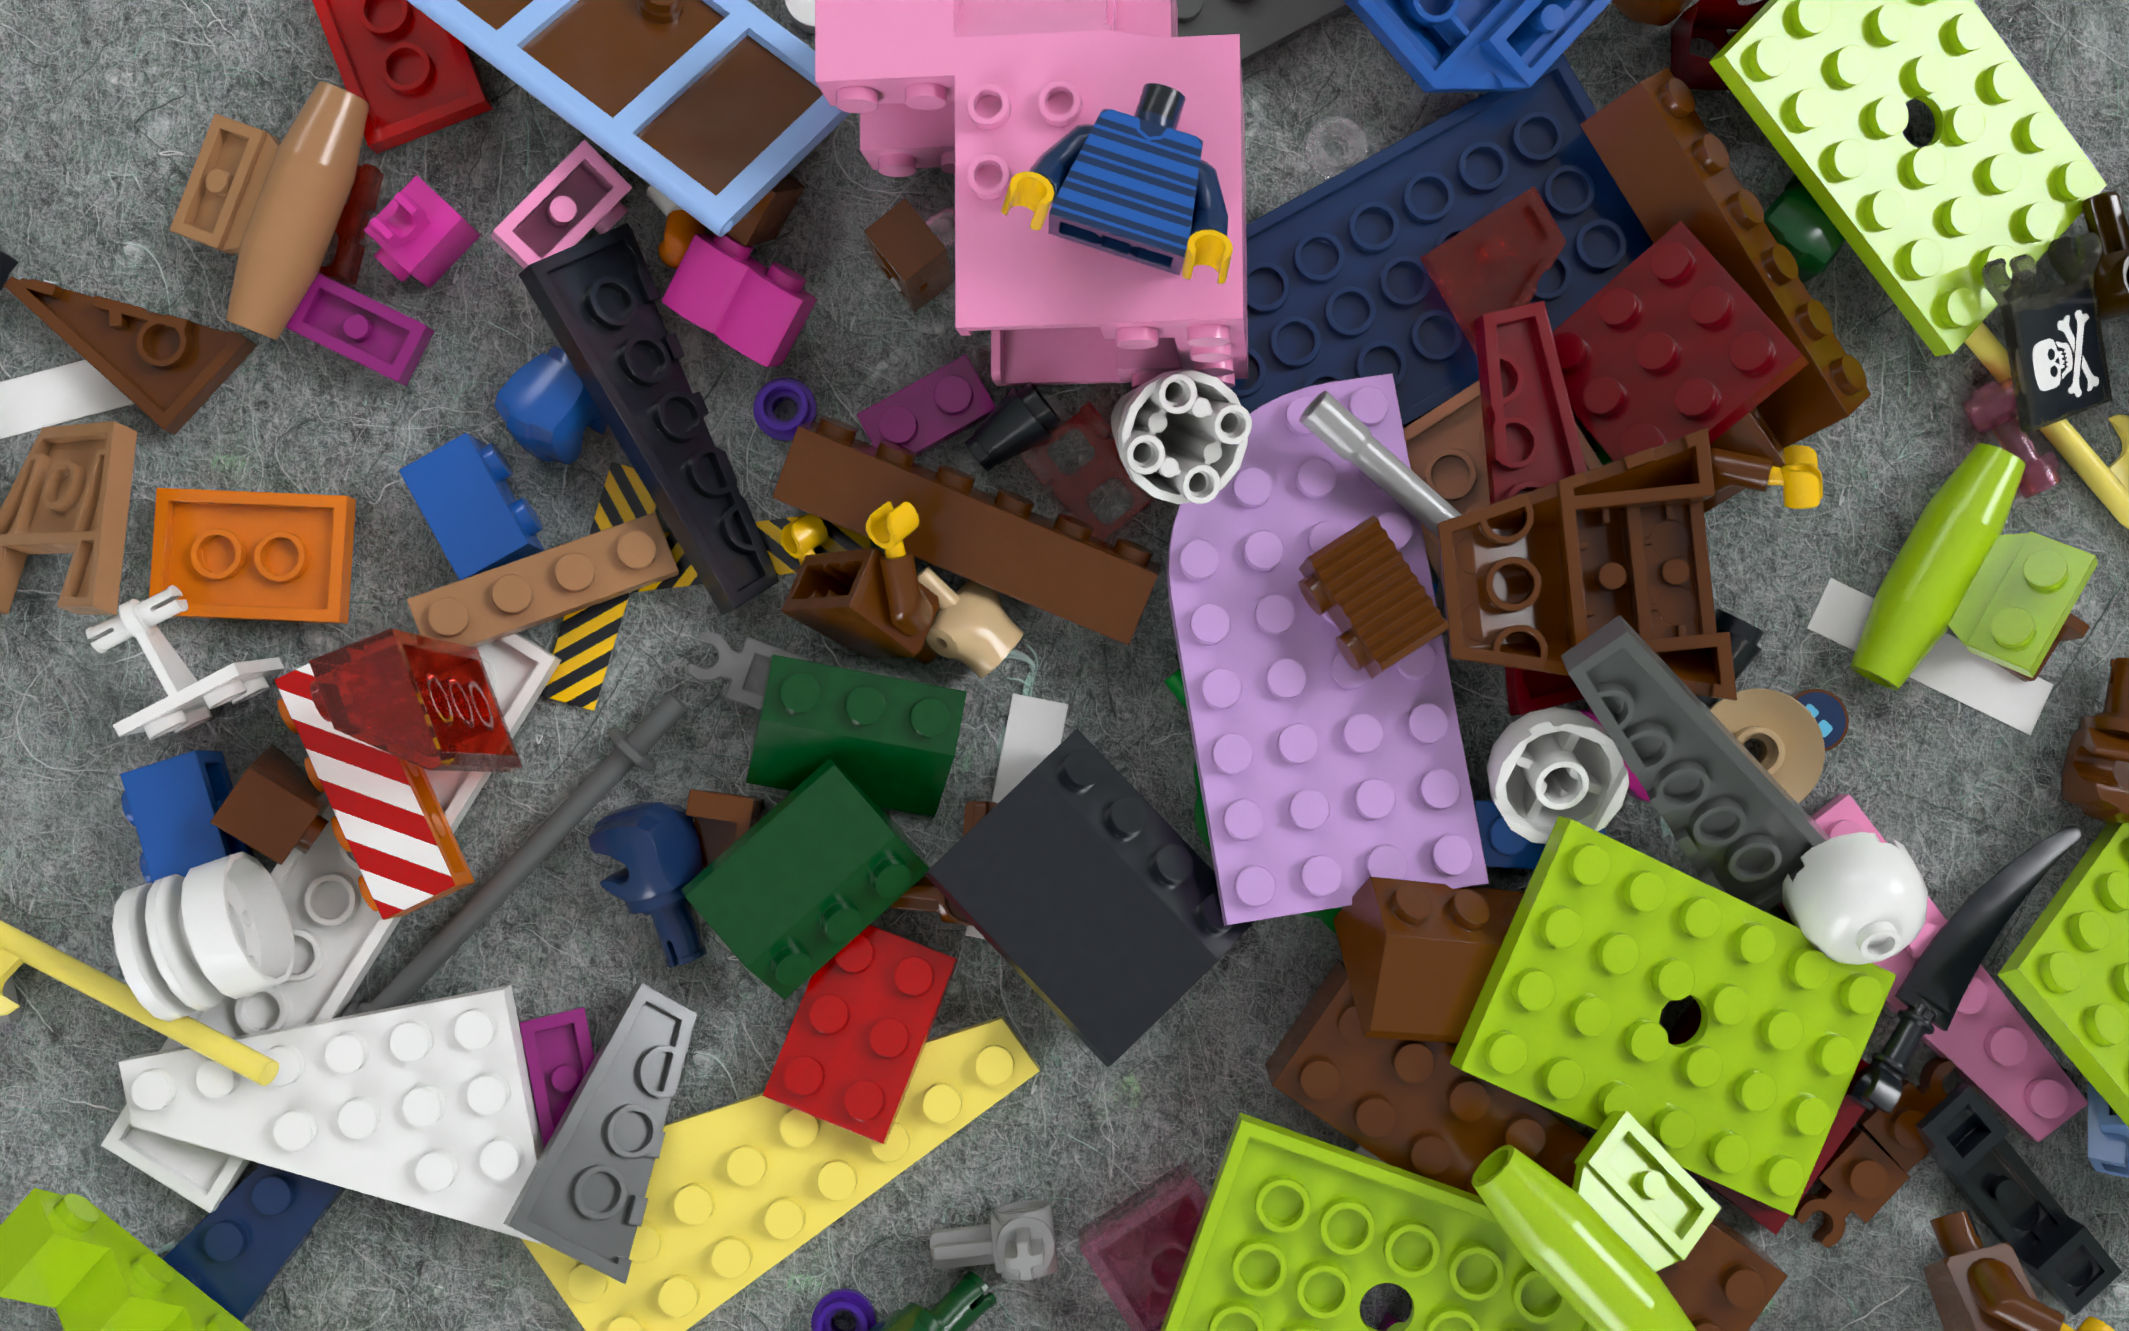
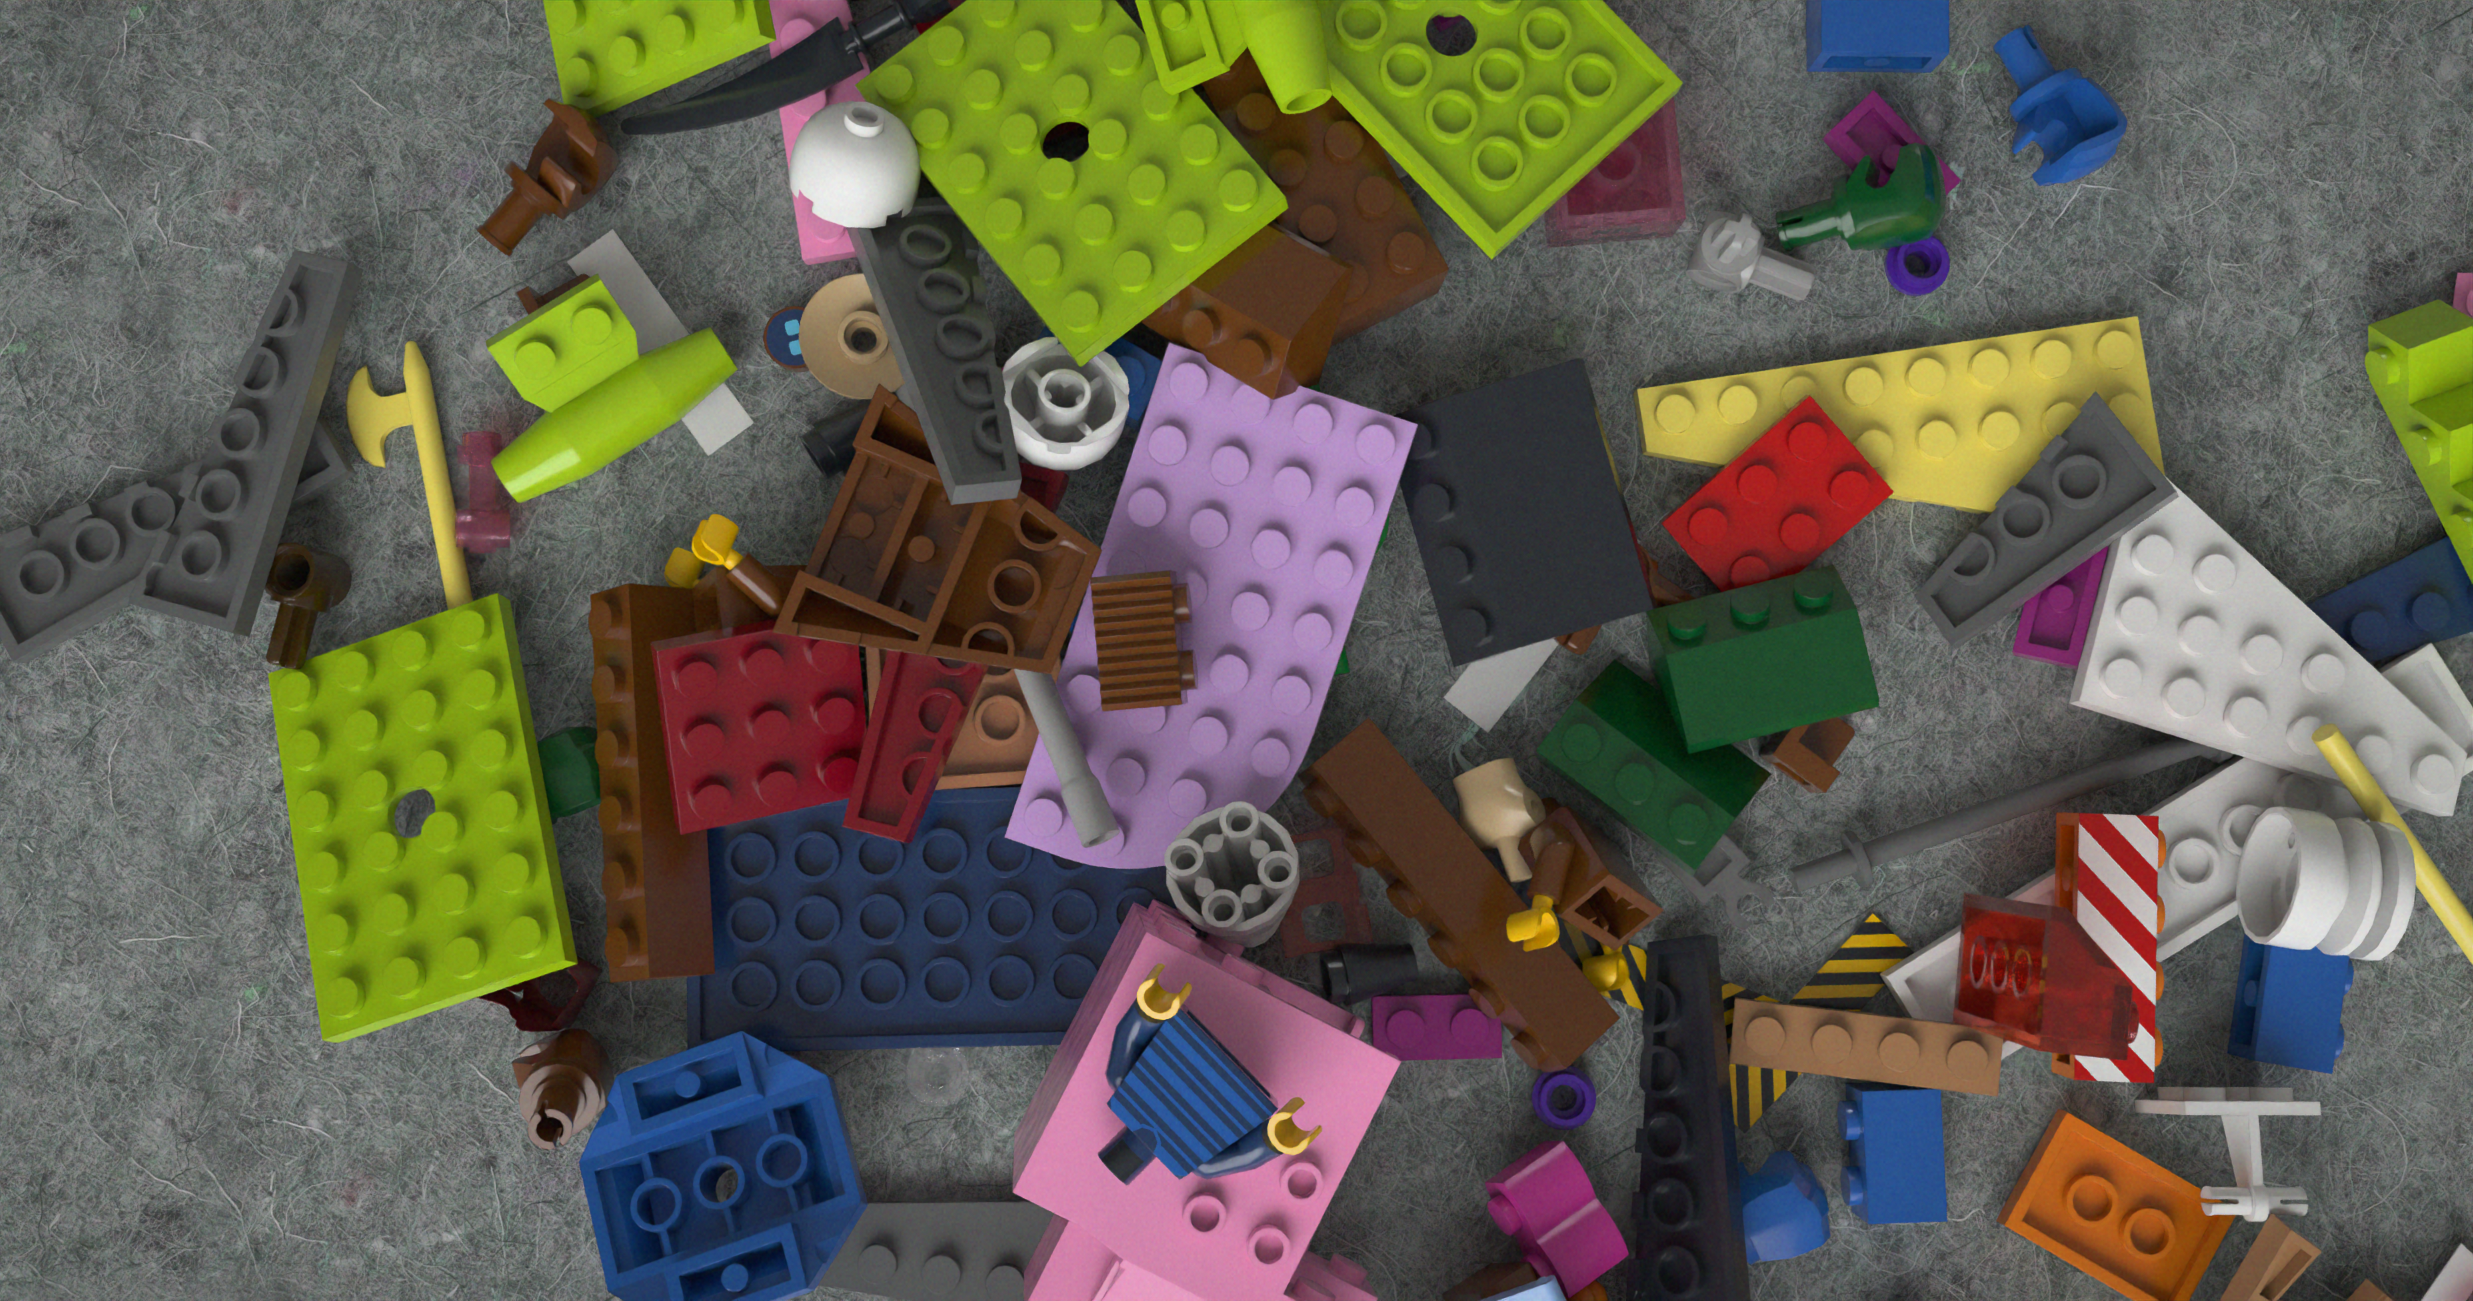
camera: 145 degrees left, 0 degrees up
reddish brown slope [210,744,329,865] -> none
dark blue piece [588,802,707,967] -> none
reddish brown piece [864,198,955,312] -> none
clear red wing [1419,186,1566,355] -> none
flag [1982,233,2112,432] -> none

